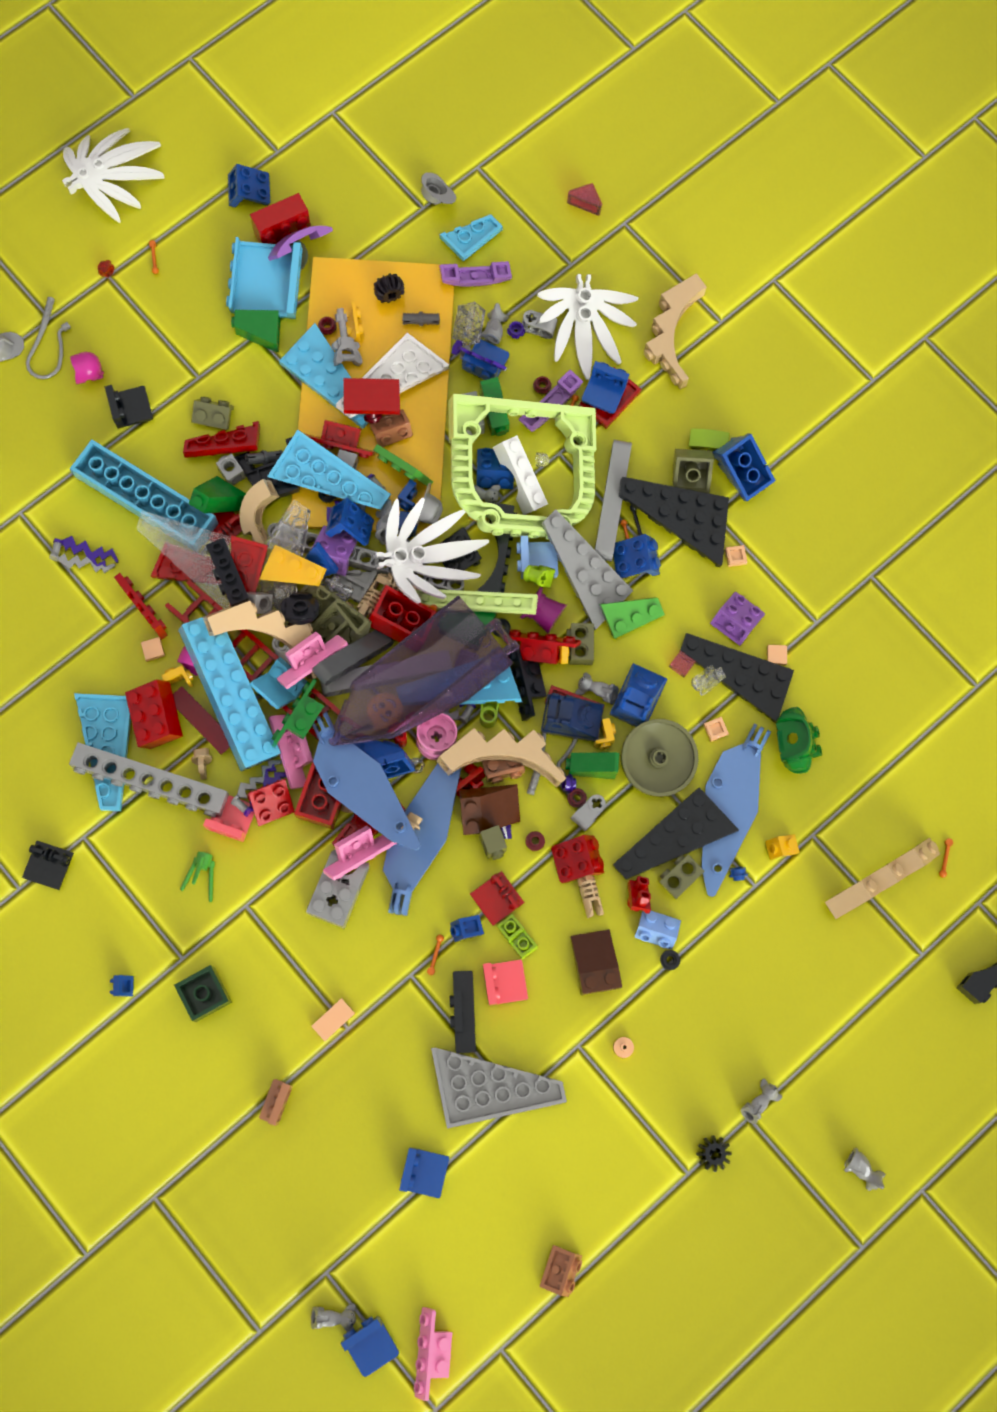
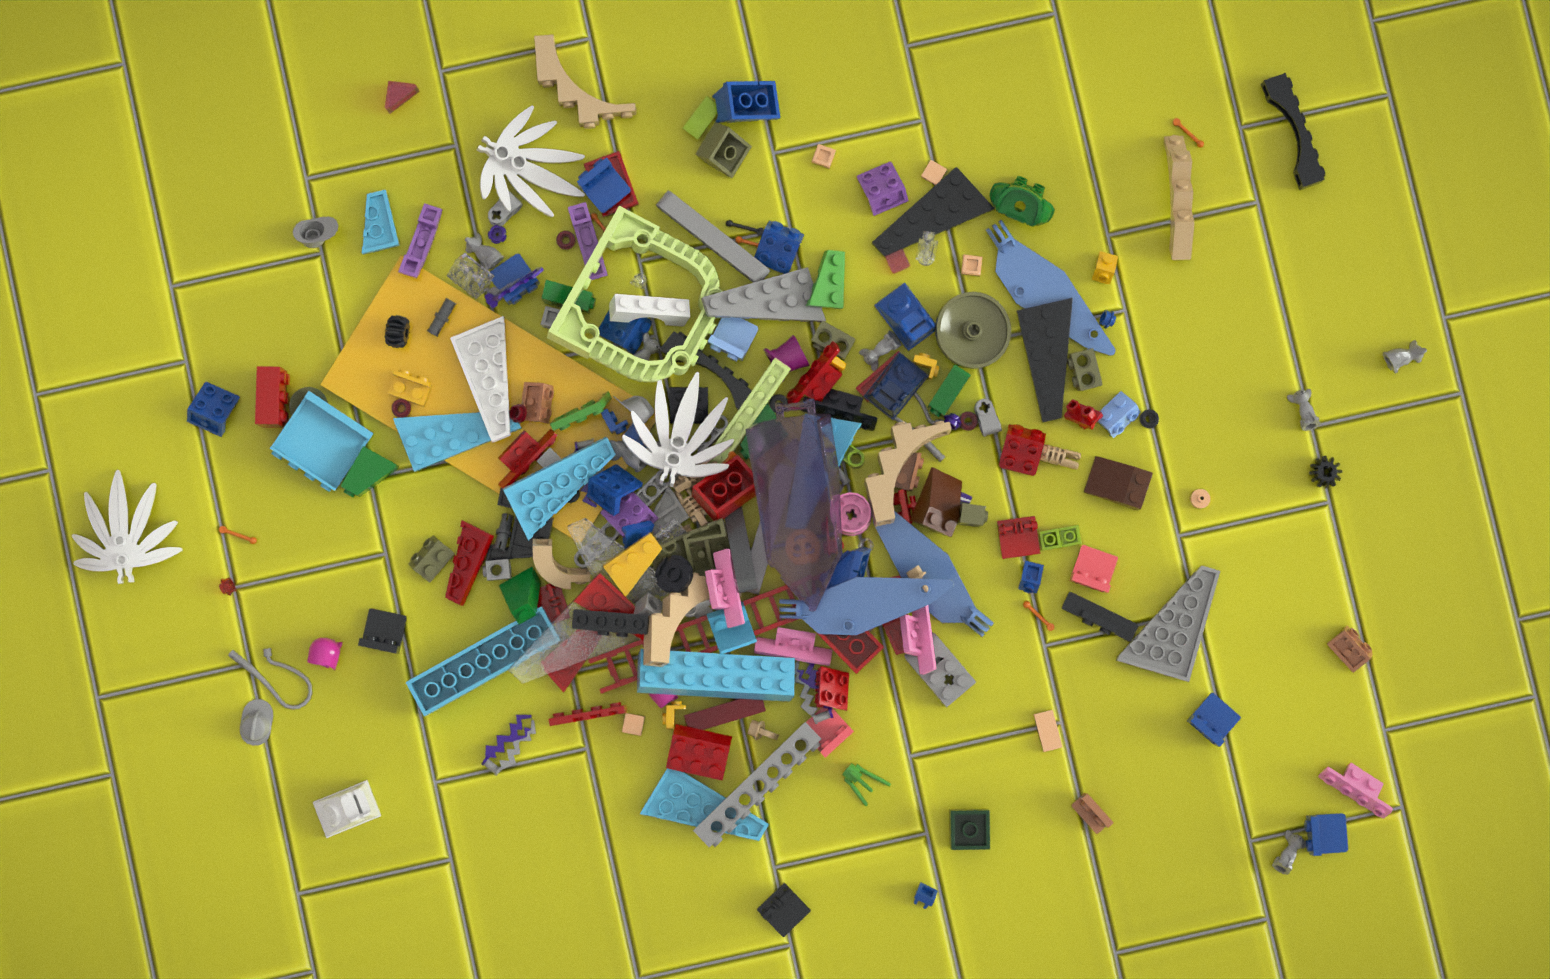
camera: 55 degrees left, 10 degrees up
medium lavender slope [268,226,333,261] -> none
green bracket [271,679,324,748] -> none
light grey piece [331,308,363,366] -> none
red tile [343,378,400,415] -> none
lime piece [523,565,555,588] -> none
dark red plate [525,831,545,851] -> none
black wing [619,477,729,567] -> none

